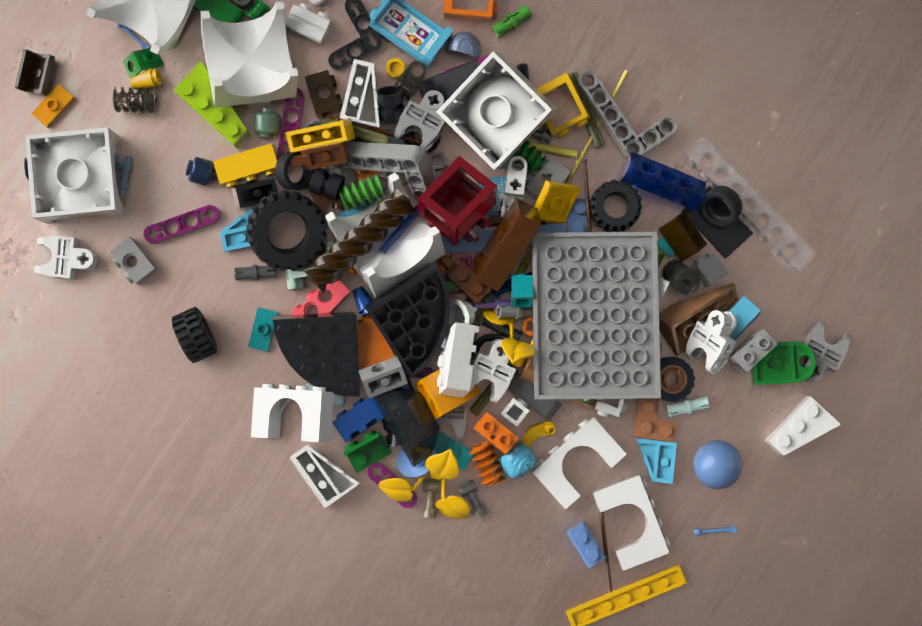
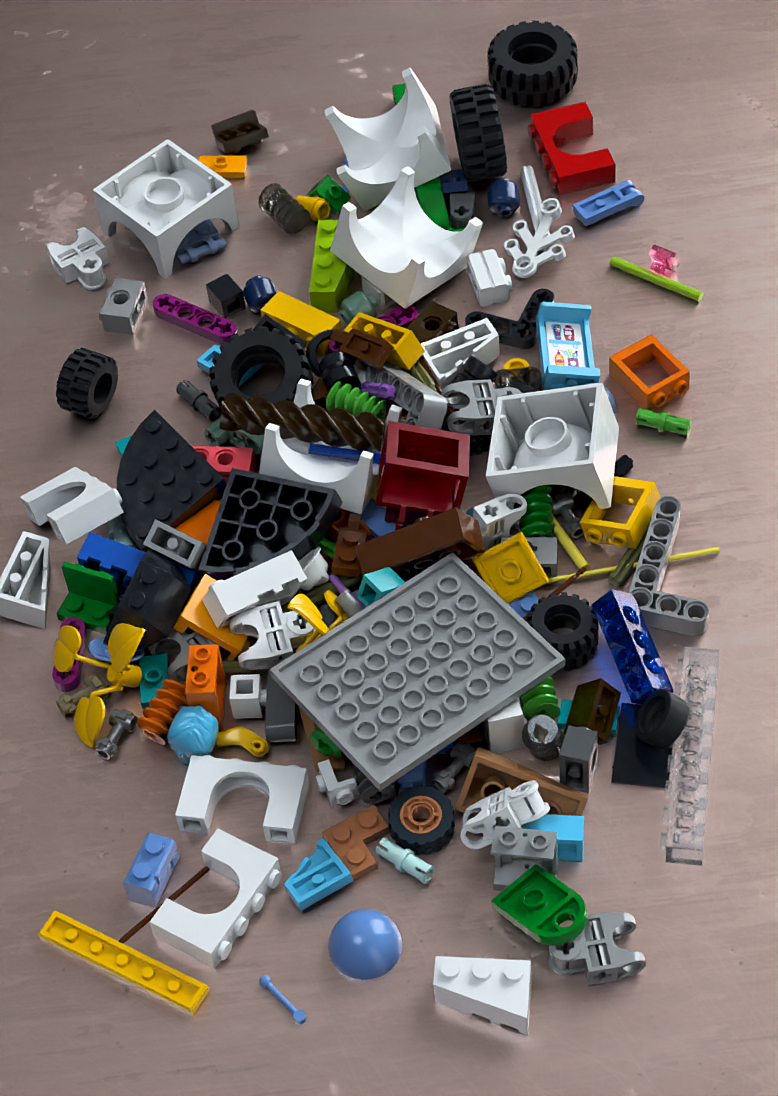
camera: 55 degrees right, 35 degrees down
none -> black panel [206,274,246,318]
none -> medium lavender axle [361,382,396,400]

